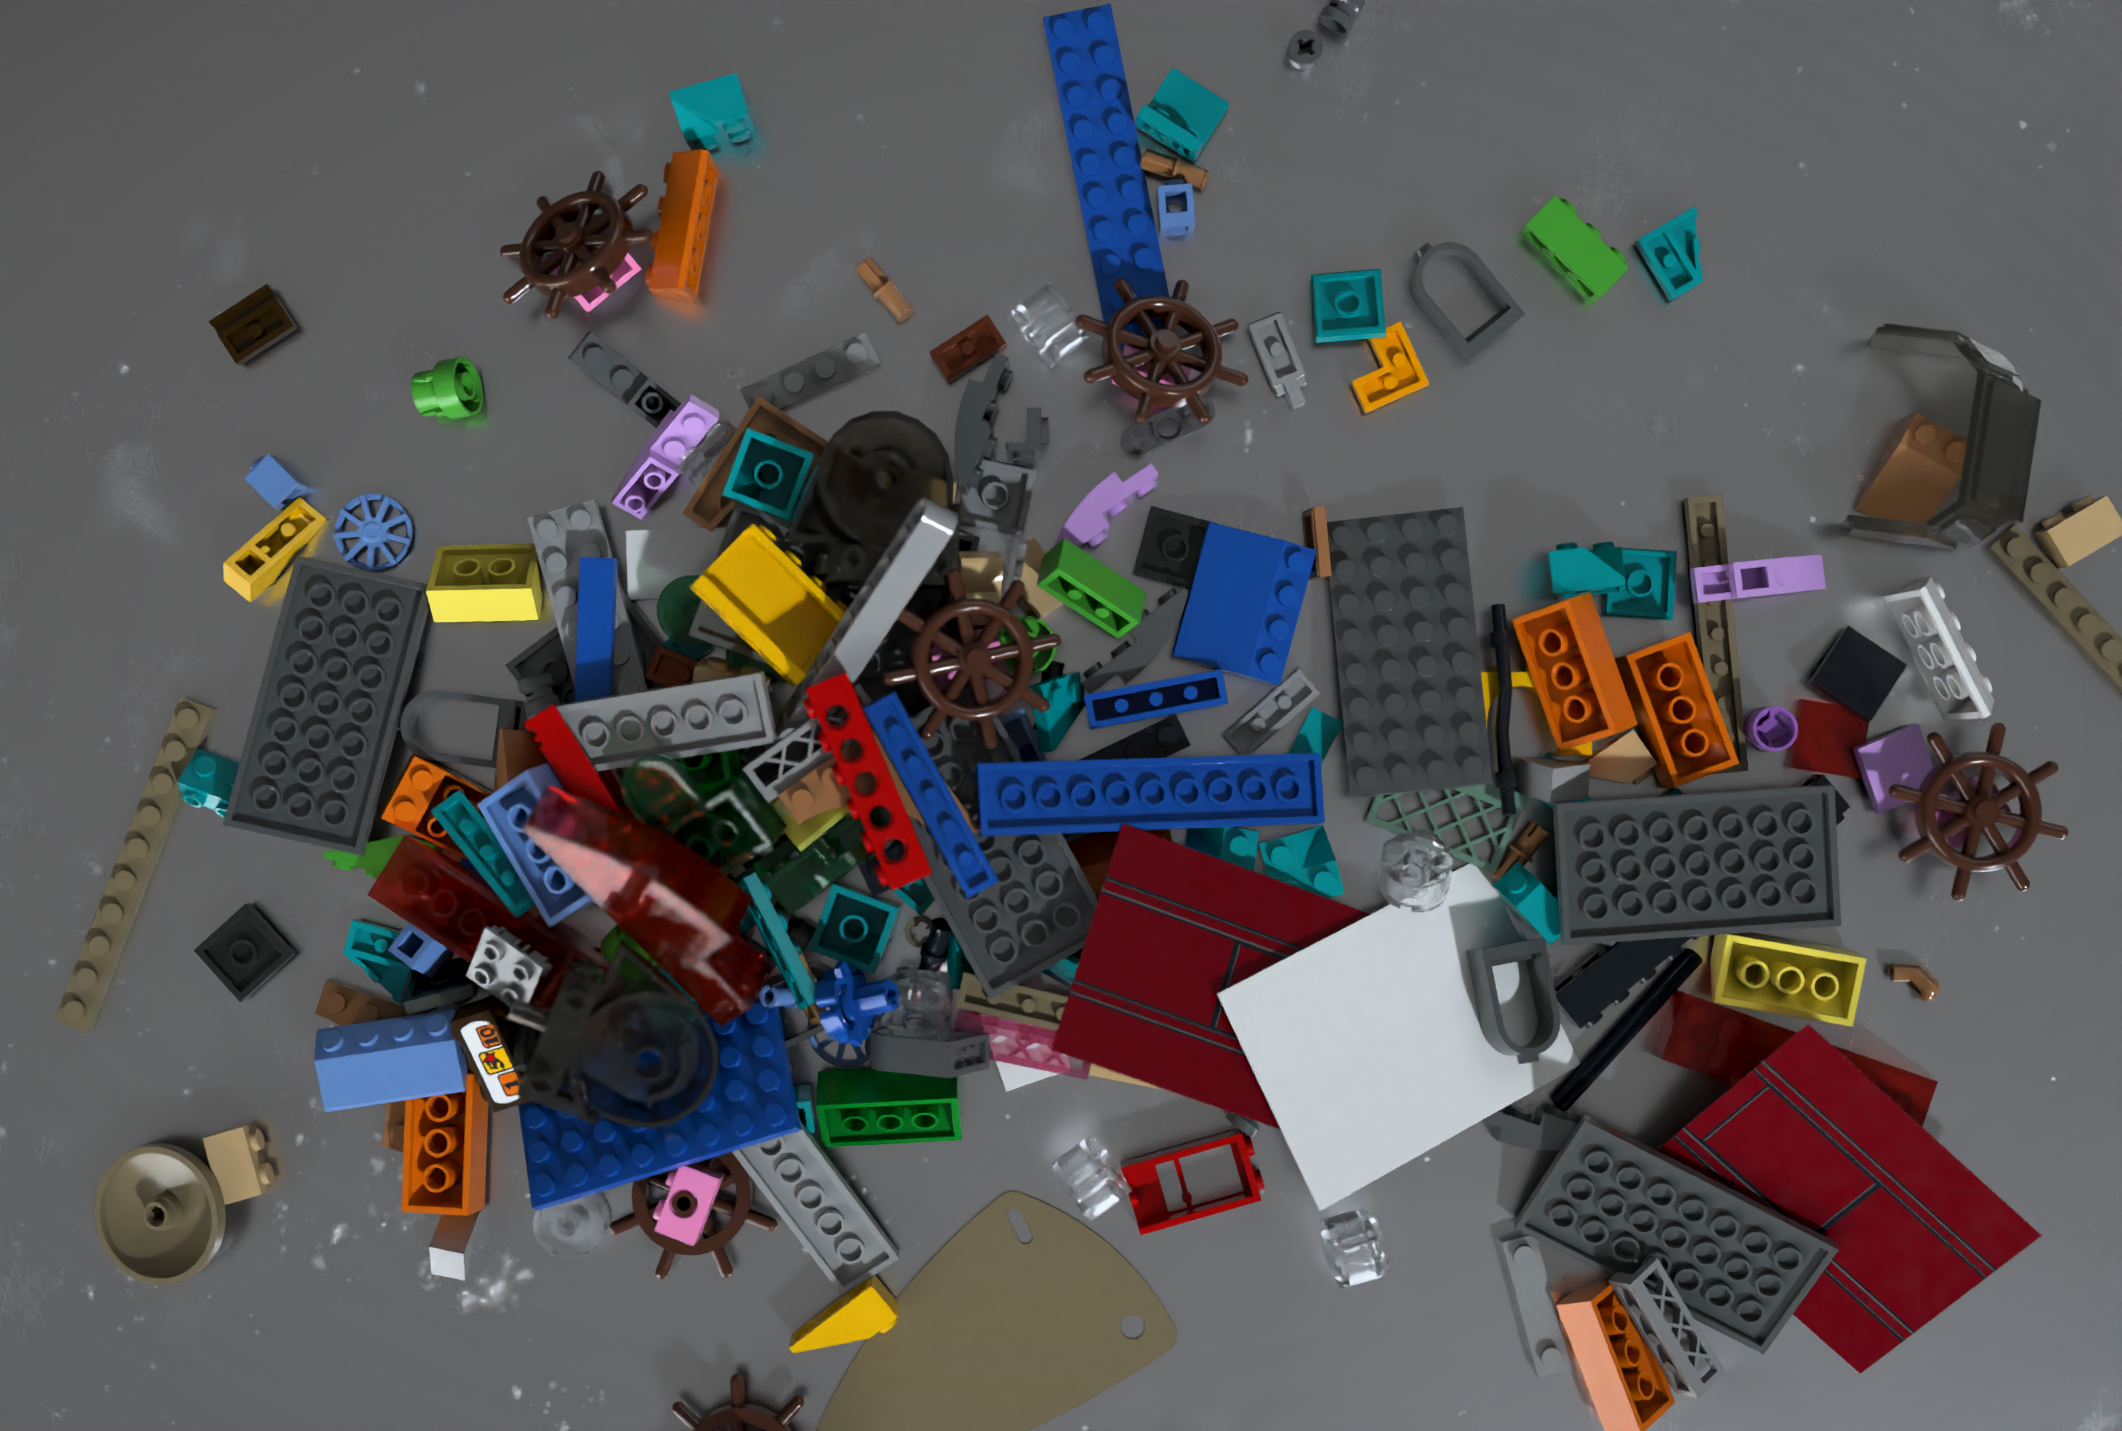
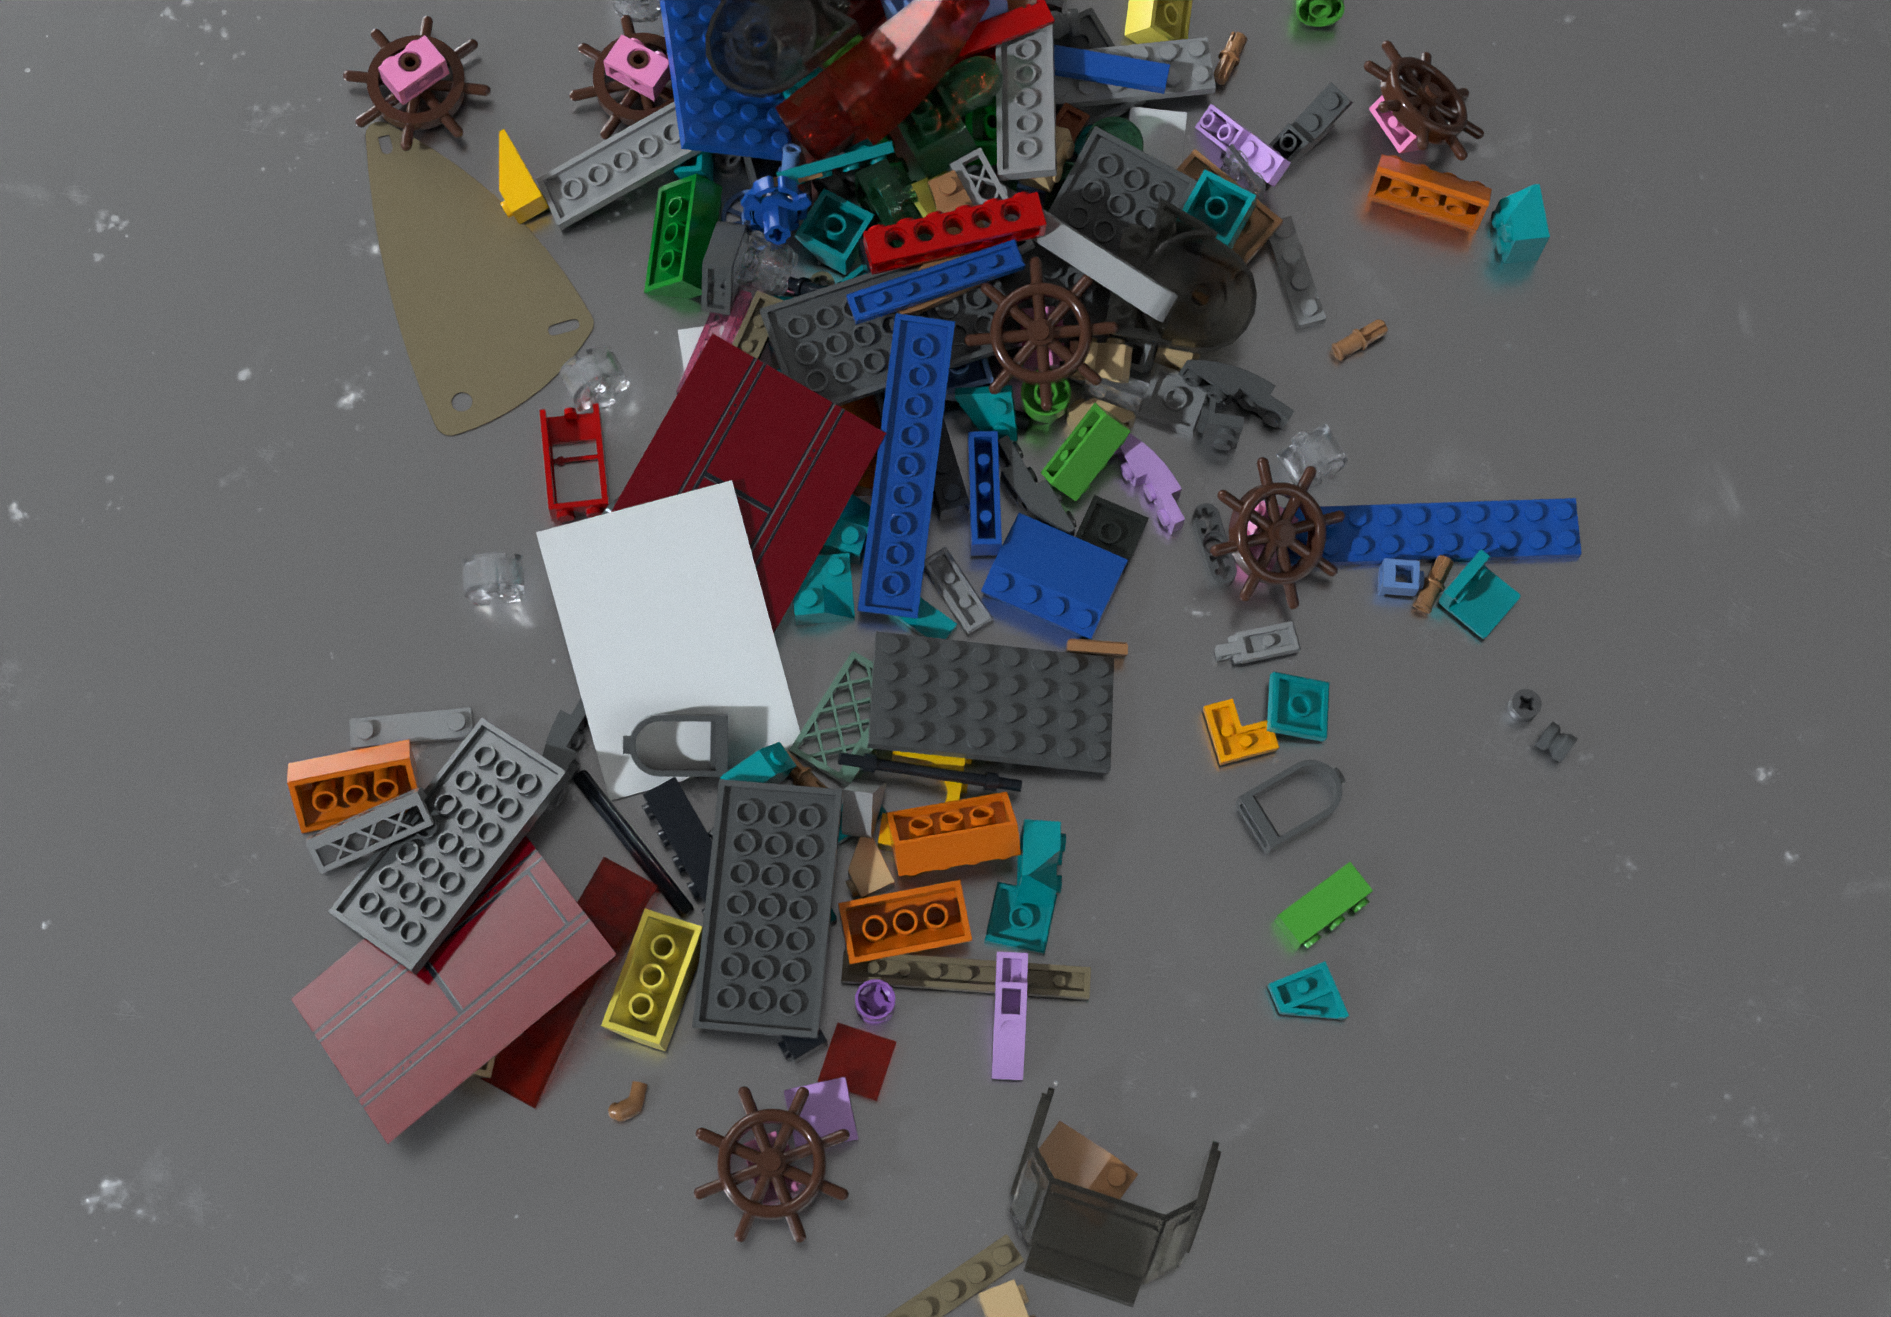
camera: 90 degrees right, 15 degrees down
yellow panel [689,523,848,687] -> none
copper plate [930,314,1007,383] -> none
clear brick [1380,828,1453,913] -> none
black tile [1809,626,1907,723] -> none
white slope [1882,576,1994,720] -> none
none -> medium nougat axle [1213,32,1248,85]

